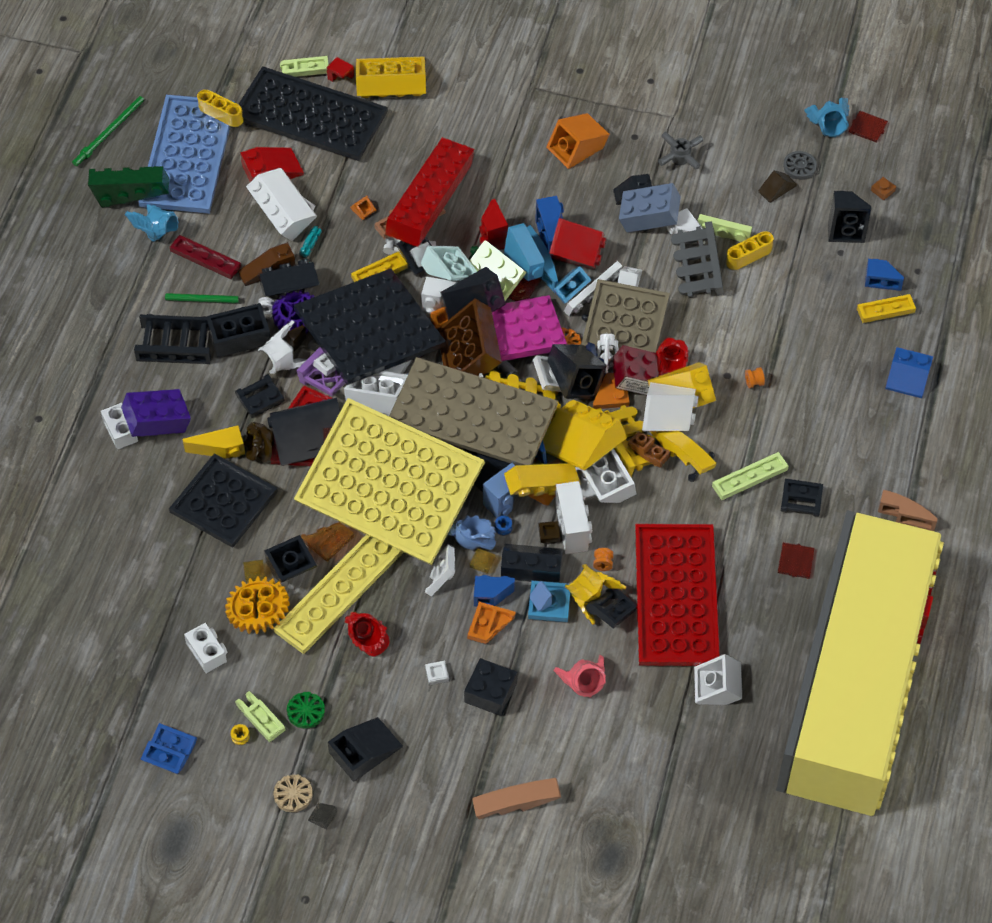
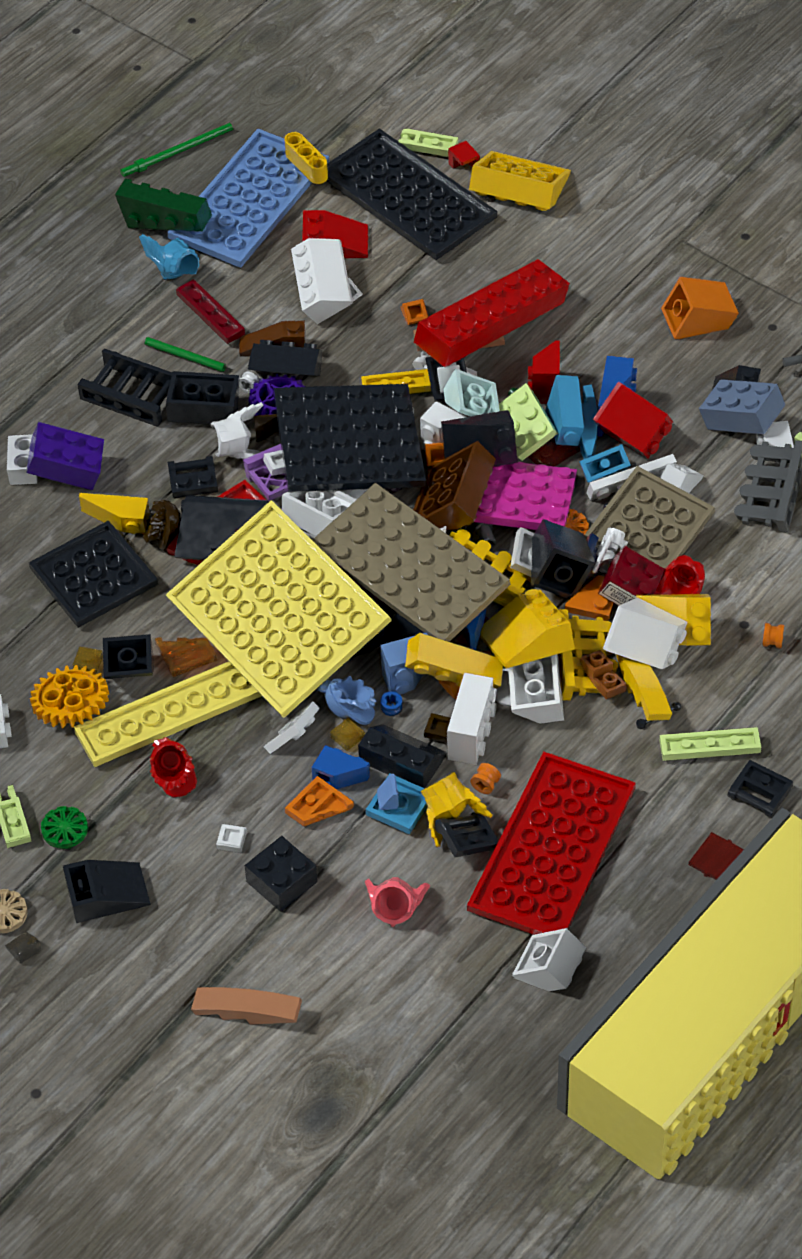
camera: 25 degrees right, 5 degrees down
teal axle [299,226,322,257] -> none

